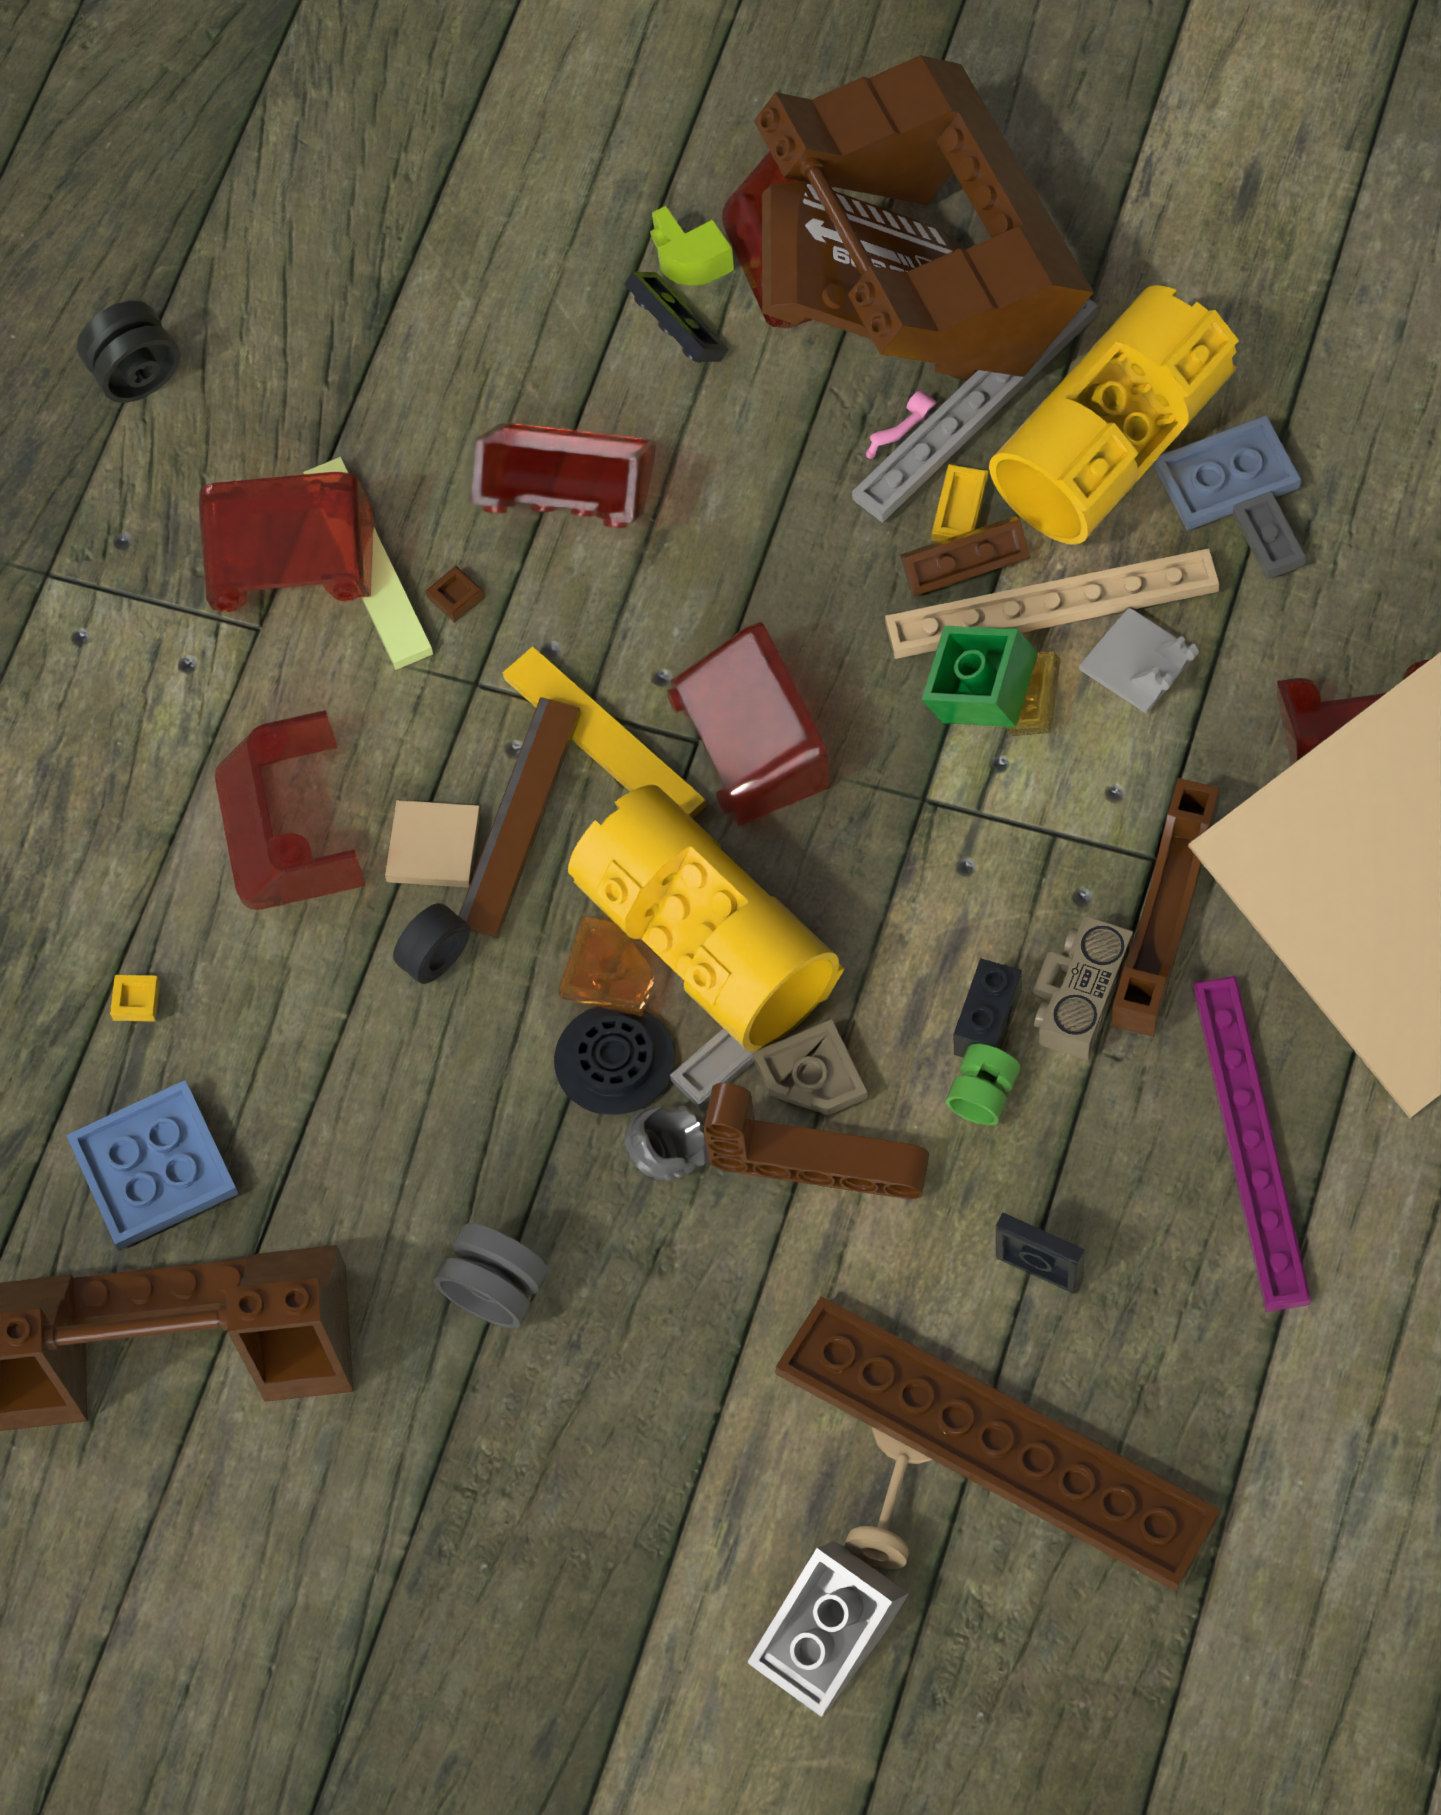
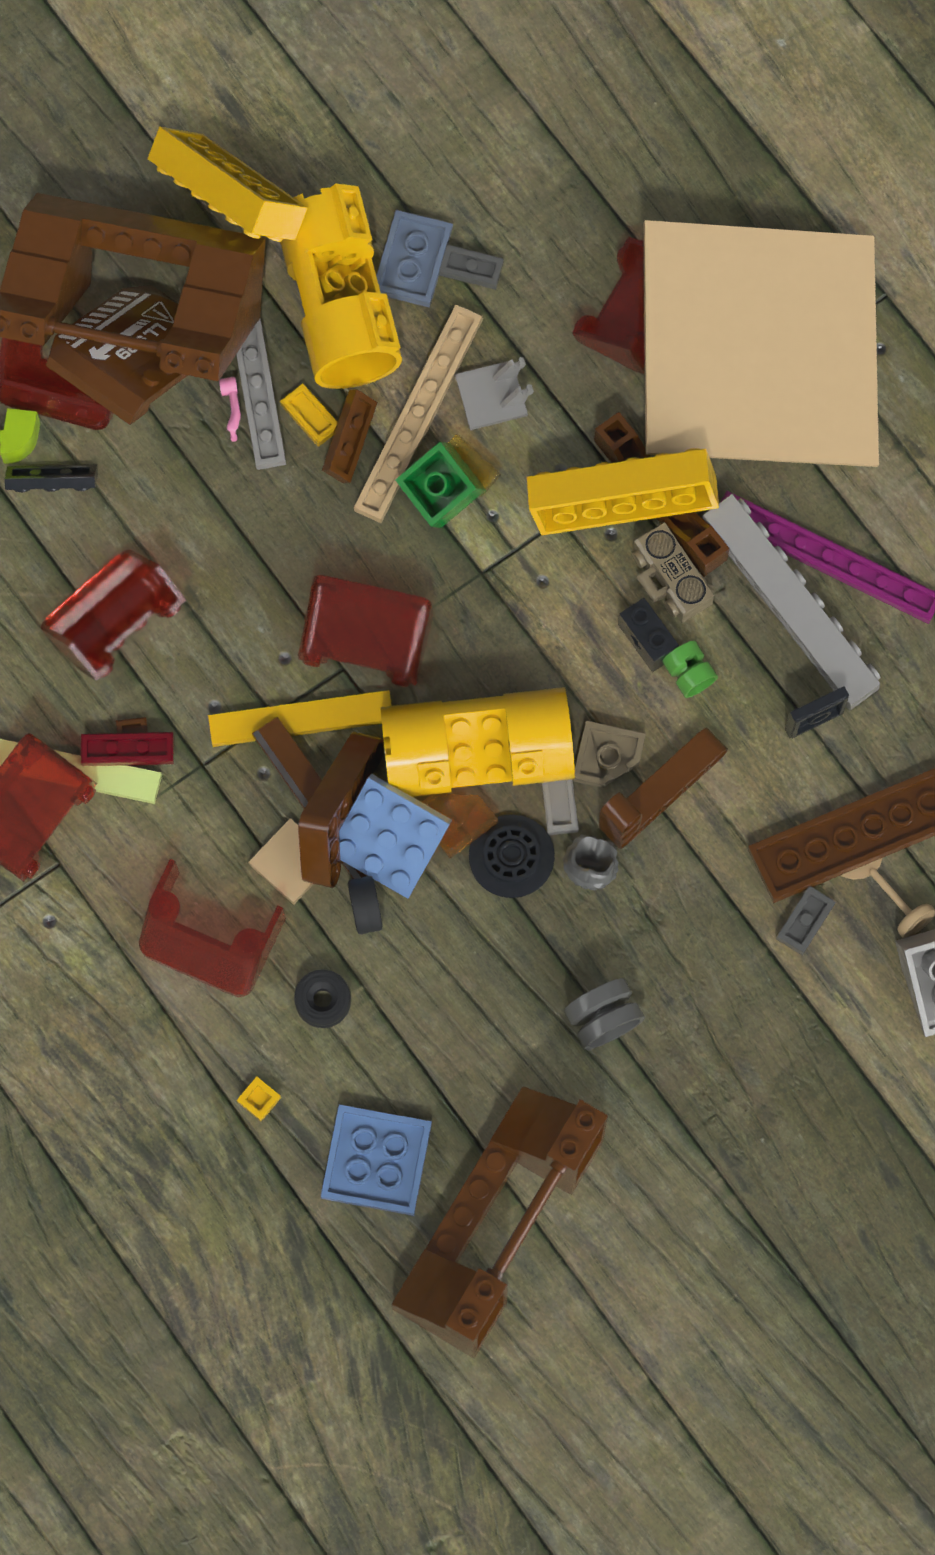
camera: 60 degrees left, 10 degrees up
none -> dark red tile [81,732,174,766]
none -> yellow brick [147,126,308,242]
none -> black tyre [294,969,351,1028]
none -> reddish brown beam [298,732,384,888]
none -> medium blue plate [339,774,452,899]
none -> yellow brick [527,448,719,535]
none -> light grey brick [703,494,881,711]
none -> dark grey plate [776,886,836,956]

